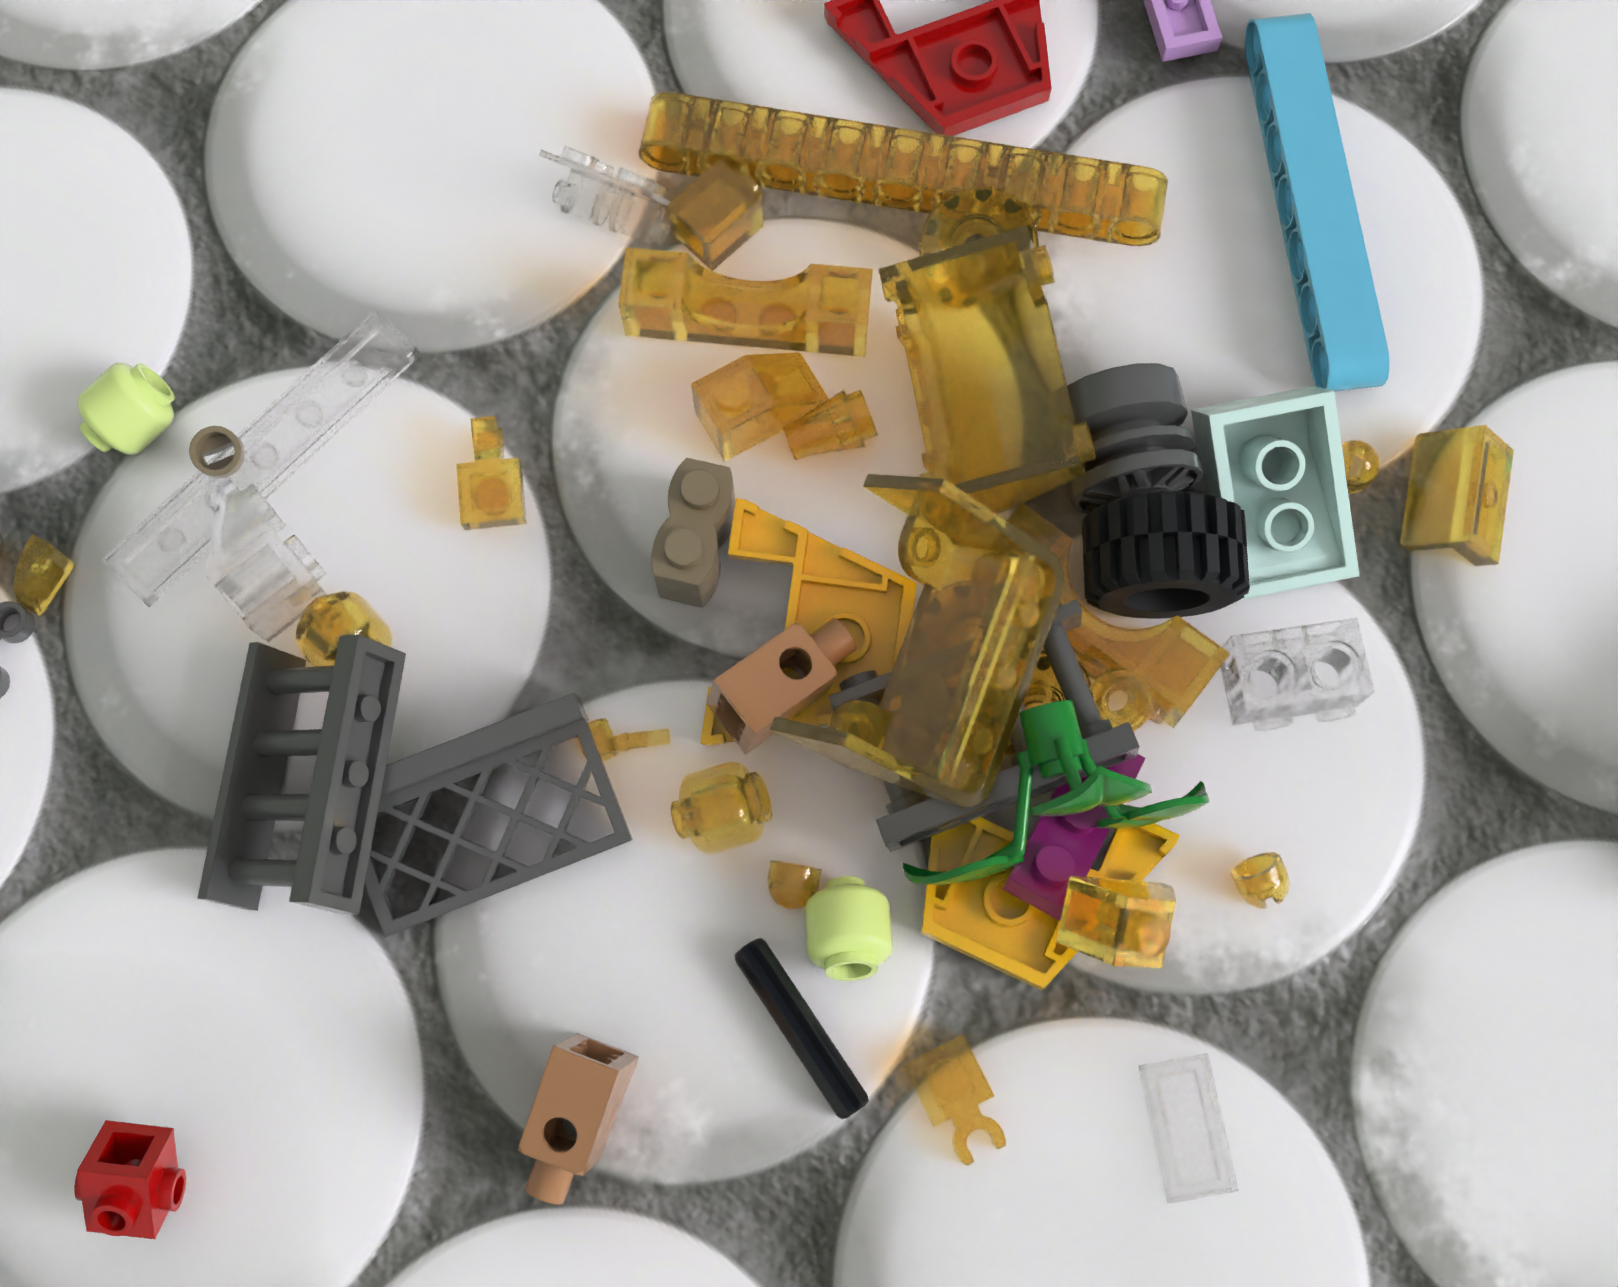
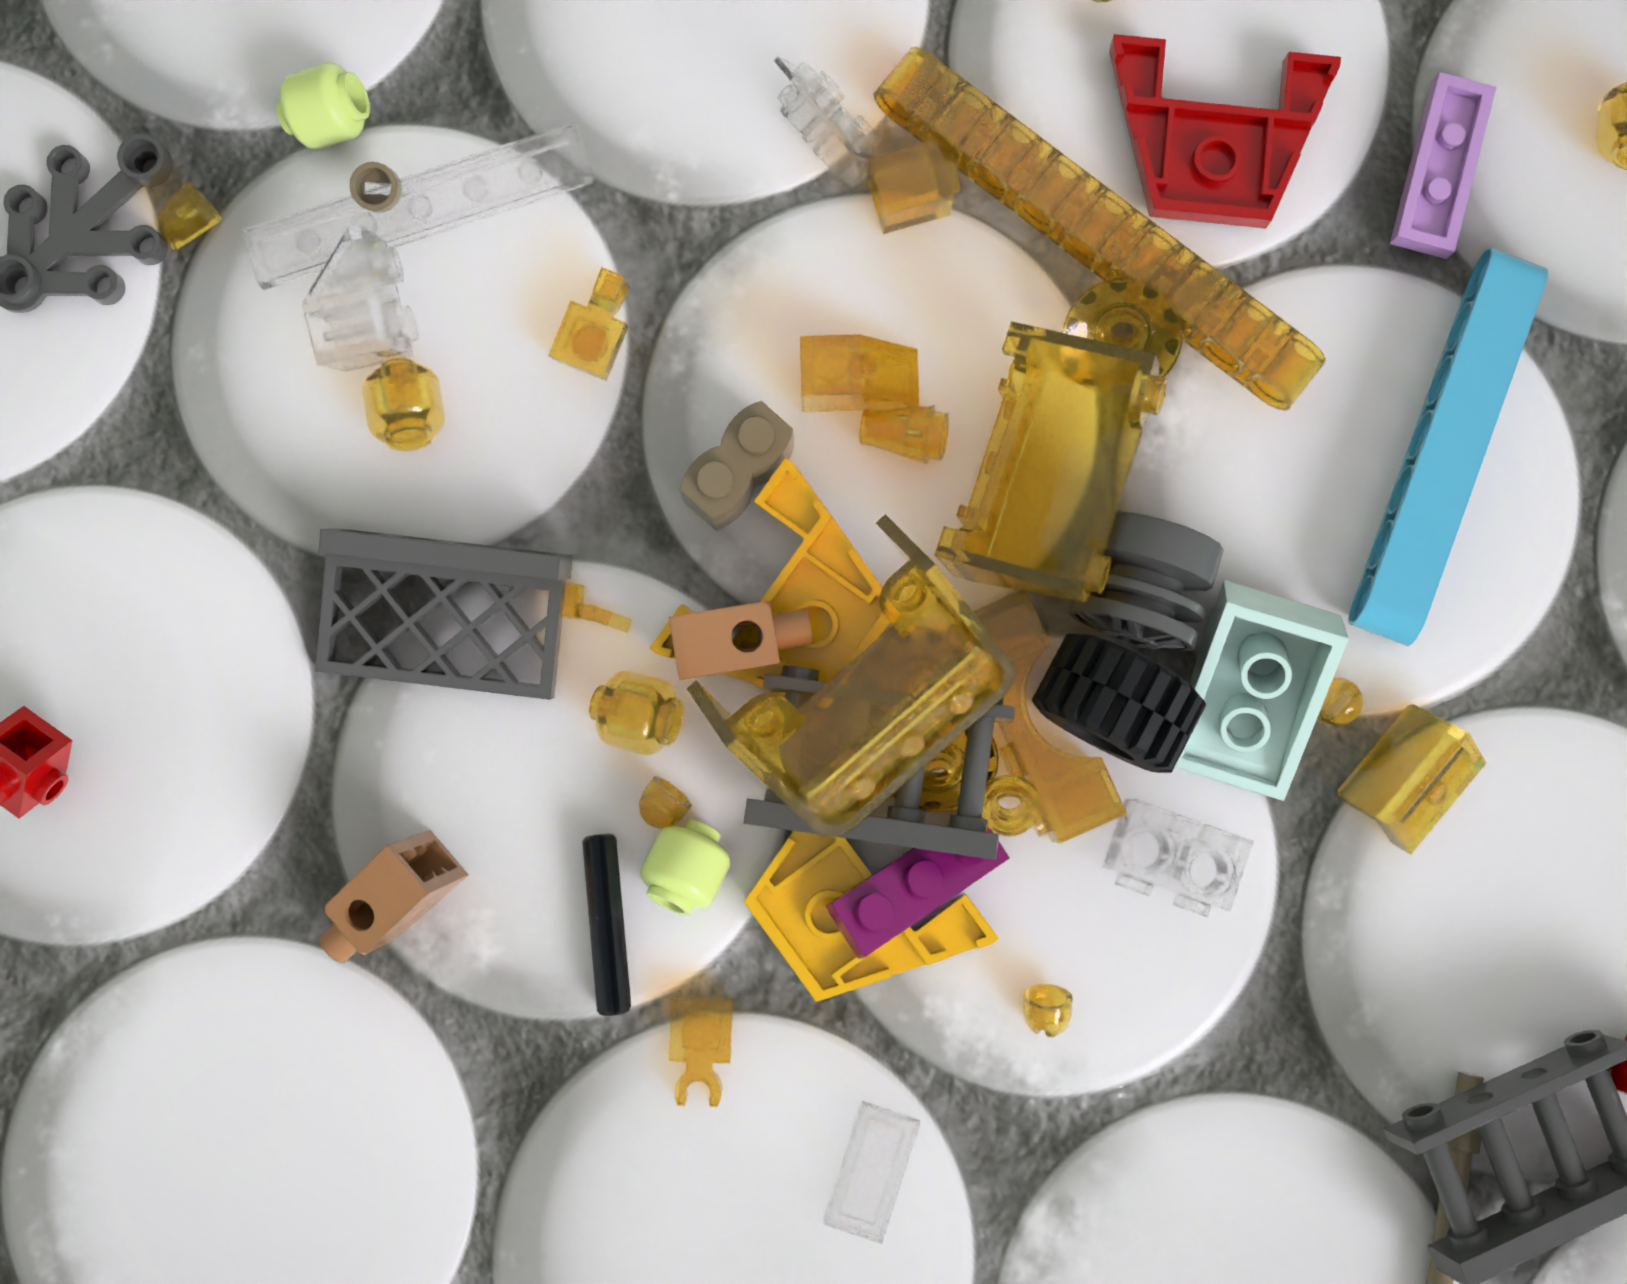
camera: 30 degrees right, 10 degrees up
dark grey fence [197,634,406,915] -> none
clear yellow arch [618,247,873,357] -> none
green plant [903,700,1210,885] -> none
clear yellow slope [1056,876,1176,968] -> none

